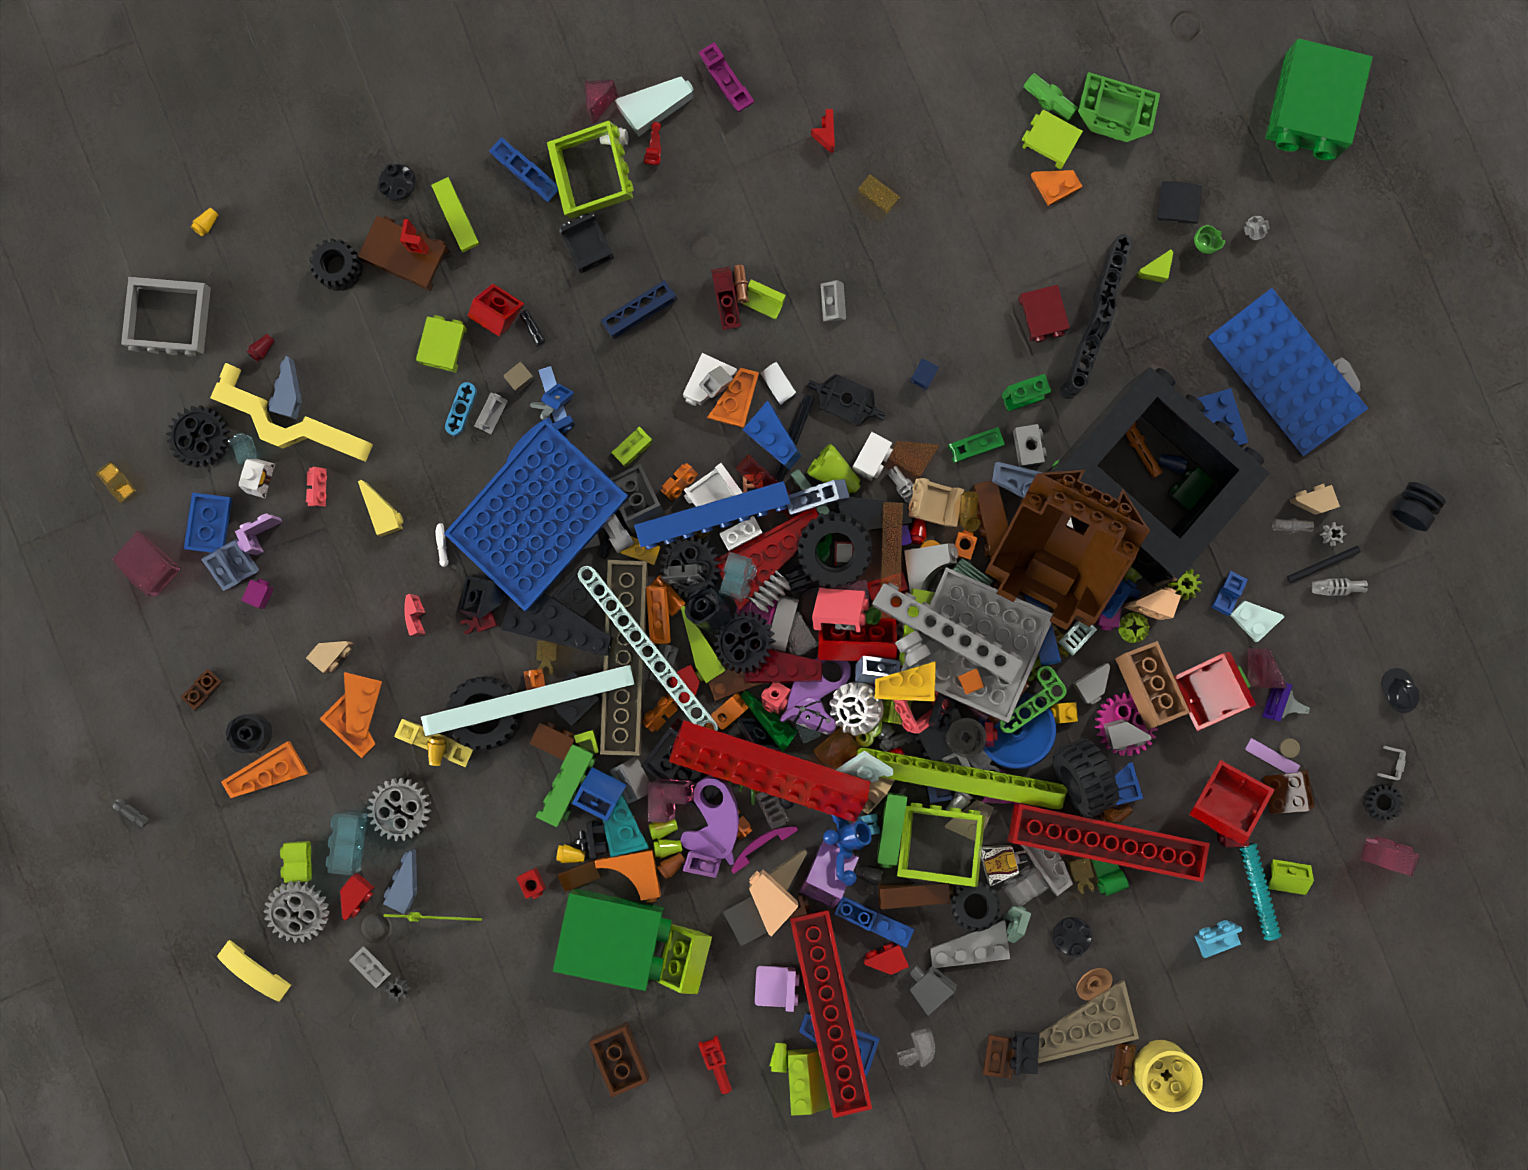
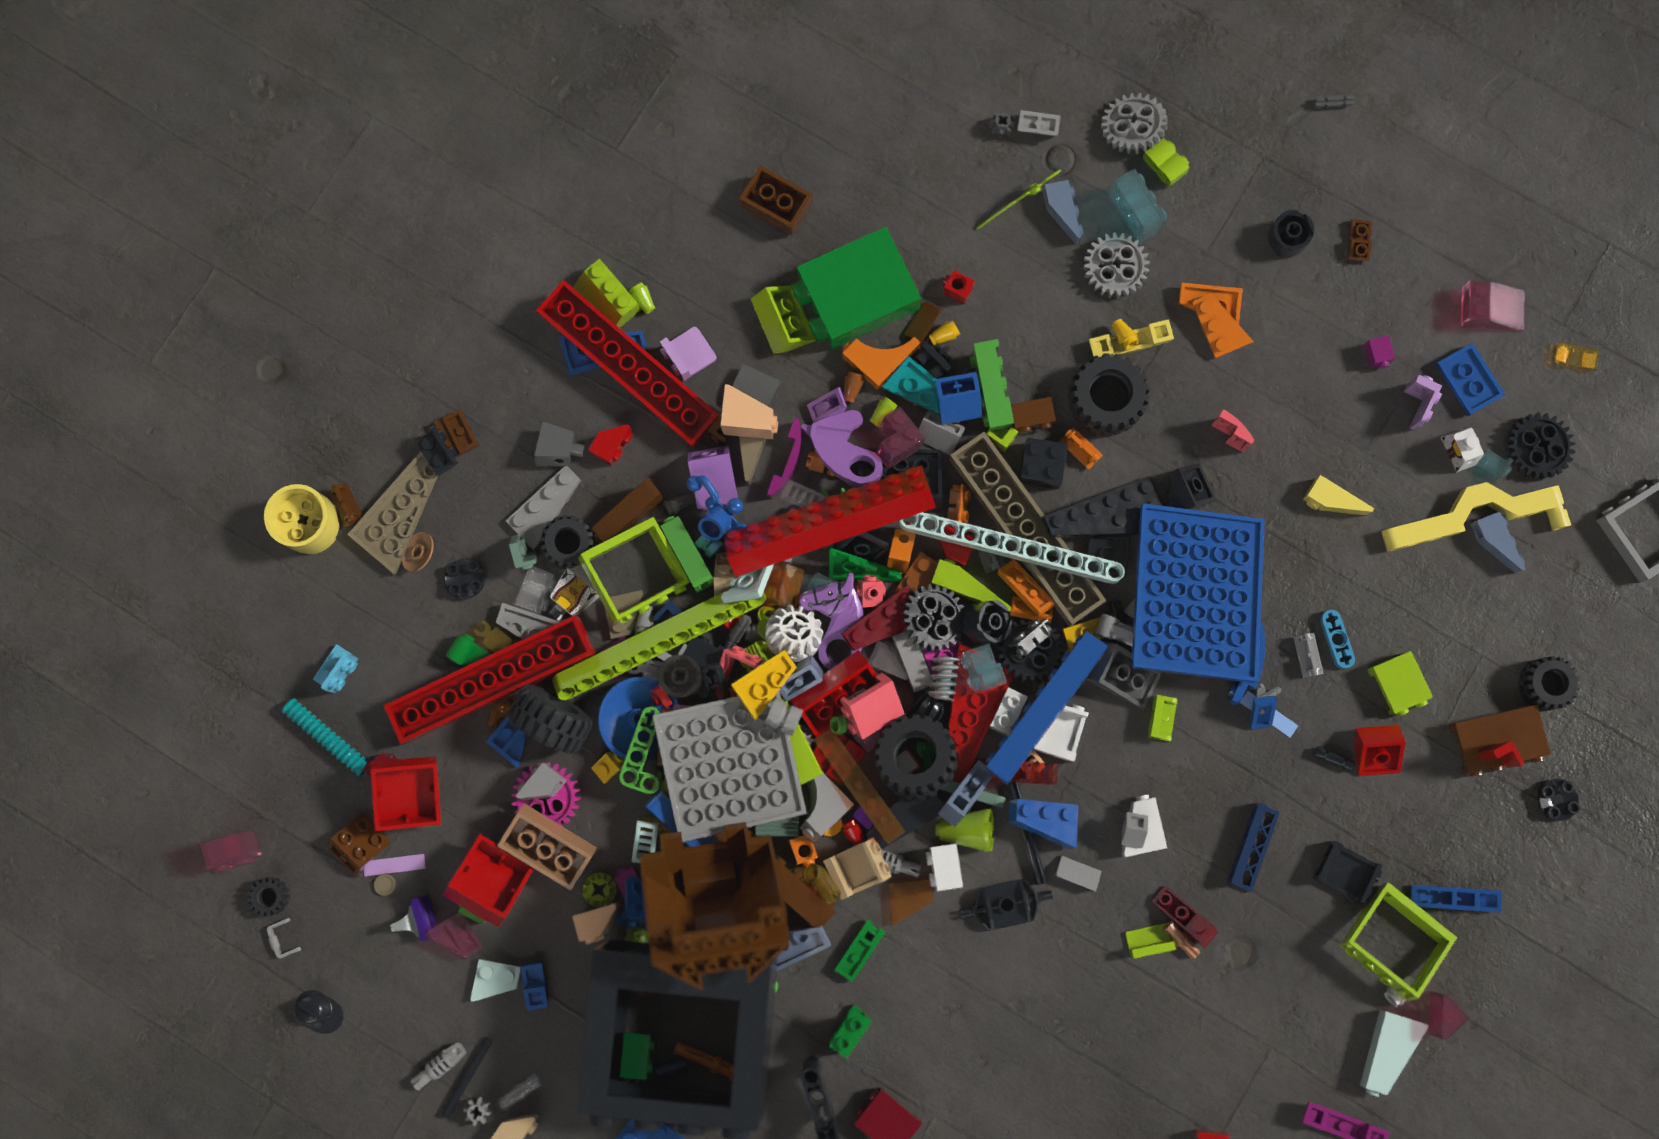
camera: 140 degrees right, 5 degrees down
sand blue slope [201,538,259,591] -> none
light yellow slope [217,940,292,1002] -> none
orange wing [221,741,309,798] -> none
dark red cone [246,334,275,362] -> none
coral hinge [306,467,327,507] -> none
tan slope [306,641,353,673] -> none
red slope [340,873,375,921] -> none
light aqua beam [421,665,635,736] -> none
lime slope [431,177,480,252] -> none
white piece [436,523,449,567] -> none
dark red plate [460,611,497,634] -> none
dark tan panel [504,361,535,394] -> none
clear yellow plate [536,641,557,675] -> none
red piece [643,122,661,165] -> none
lime cone [653,839,682,859] -> none
orange hinge [660,463,698,502] -> none
red connector [698,1035,732,1094] -> none
orange wing [707,368,759,428] -> none
light grey slope [821,280,846,321] -> none
blue slope [835,896,915,948] -> none
clear yellow plate [858,174,900,213] -> none
light grey brick [872,583,1023,683] -> none
clear brick [897,1027,935,1067] -> none
dark blue panel [910,359,939,390] -> none
orange slope [958,668,984,695] -> none
light grey brick [1013,424,1047,467] -> none
light grey slope [1072,663,1110,704] -> none
lime gear [1168,569,1202,600] -> none
lime panel [1268,859,1314,895] -> none

